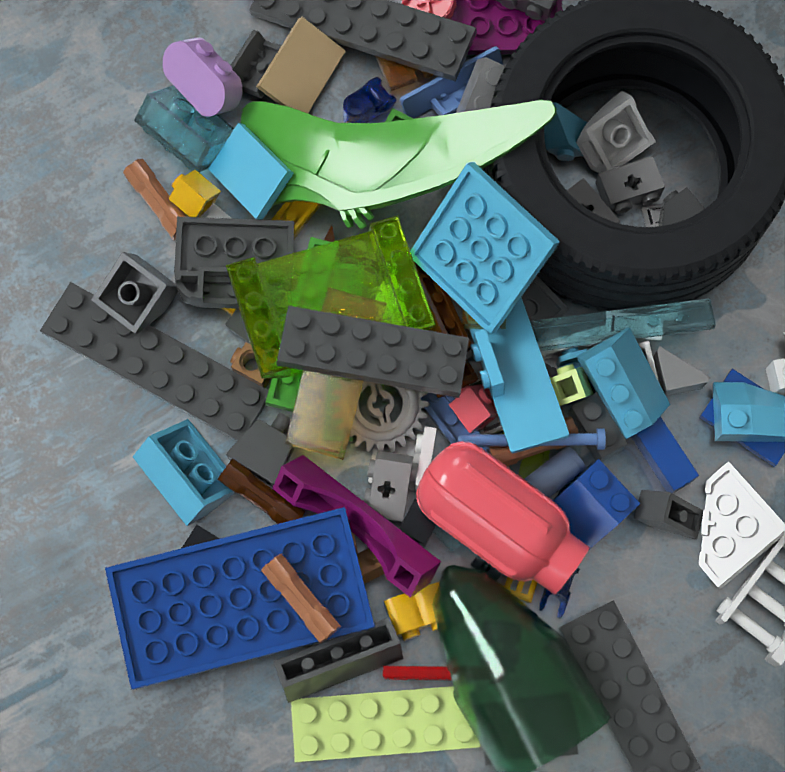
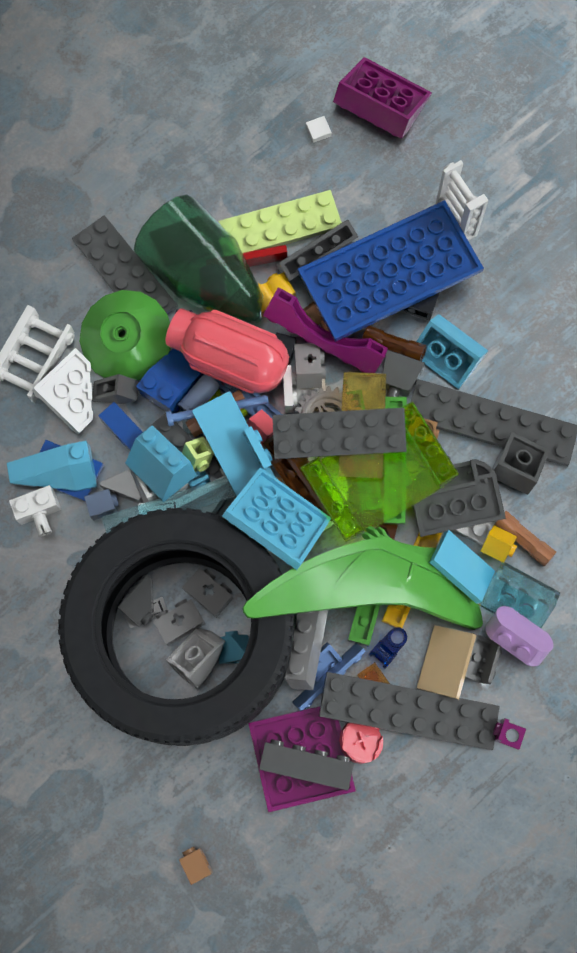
camera: 170 degrees right, 0 degrees up
nougat axle [261,554,341,644] -> none
none -> bright green dish [79,290,171,381]
none -> sand blue brick [84,489,119,521]
none -> white fence [435,160,489,241]

